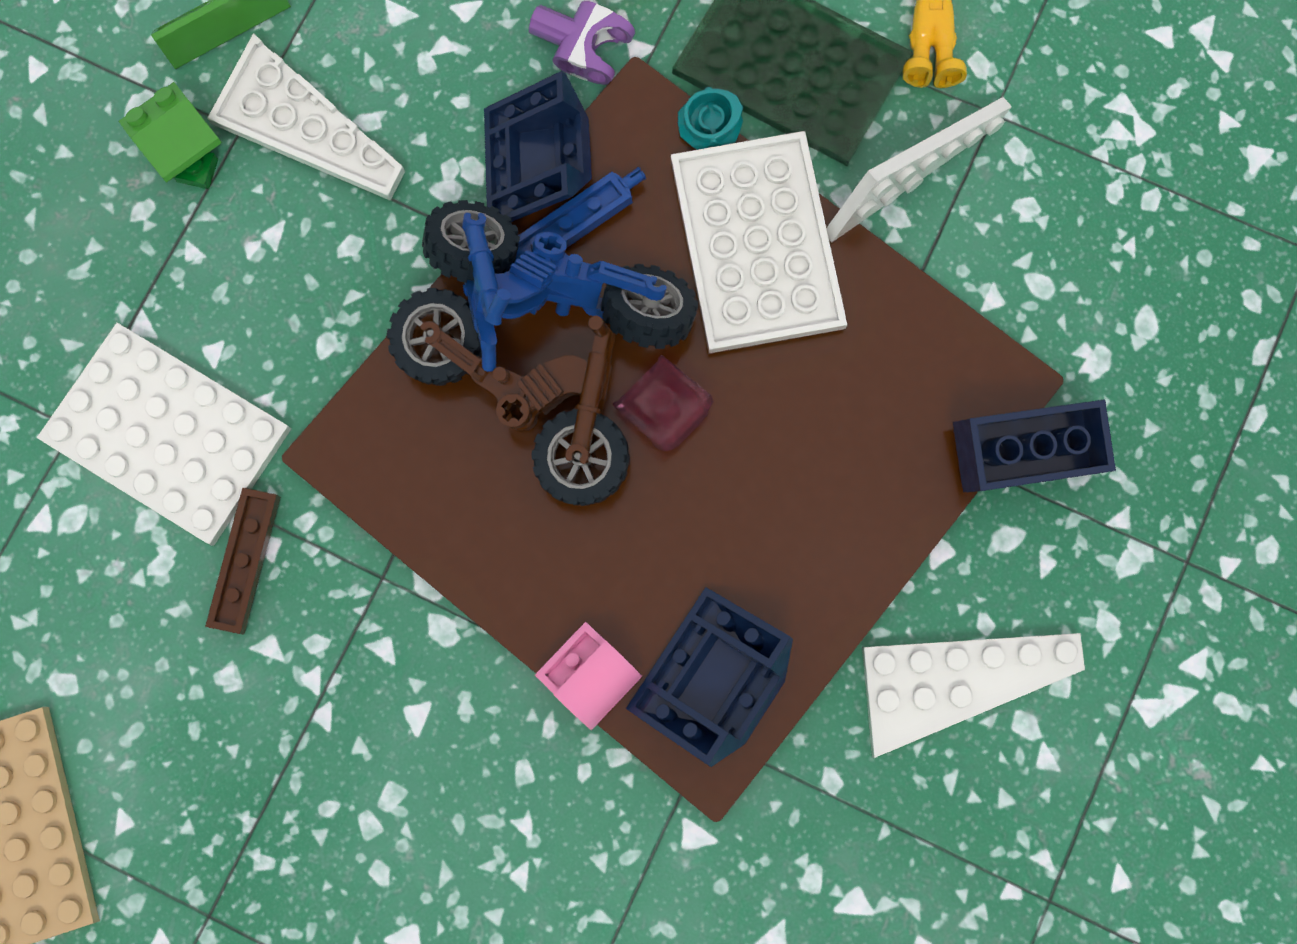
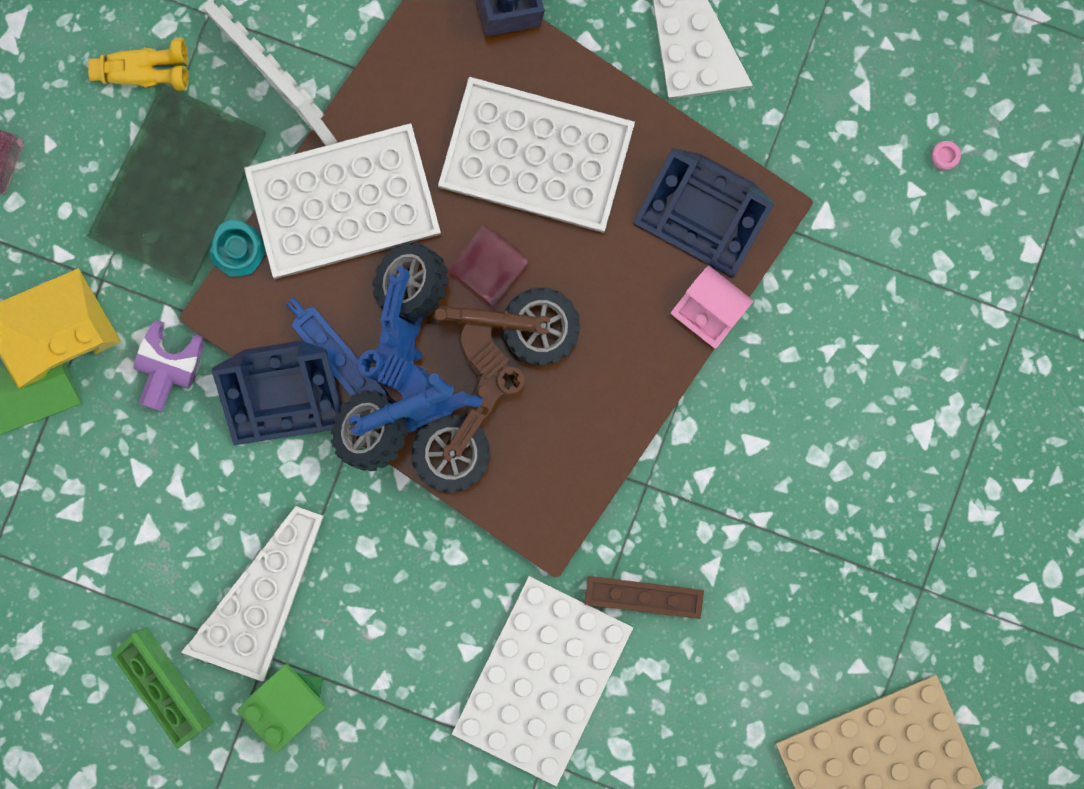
camera: 100 degrees left, 5 degrees up
none -> white plate [438,77,635,233]

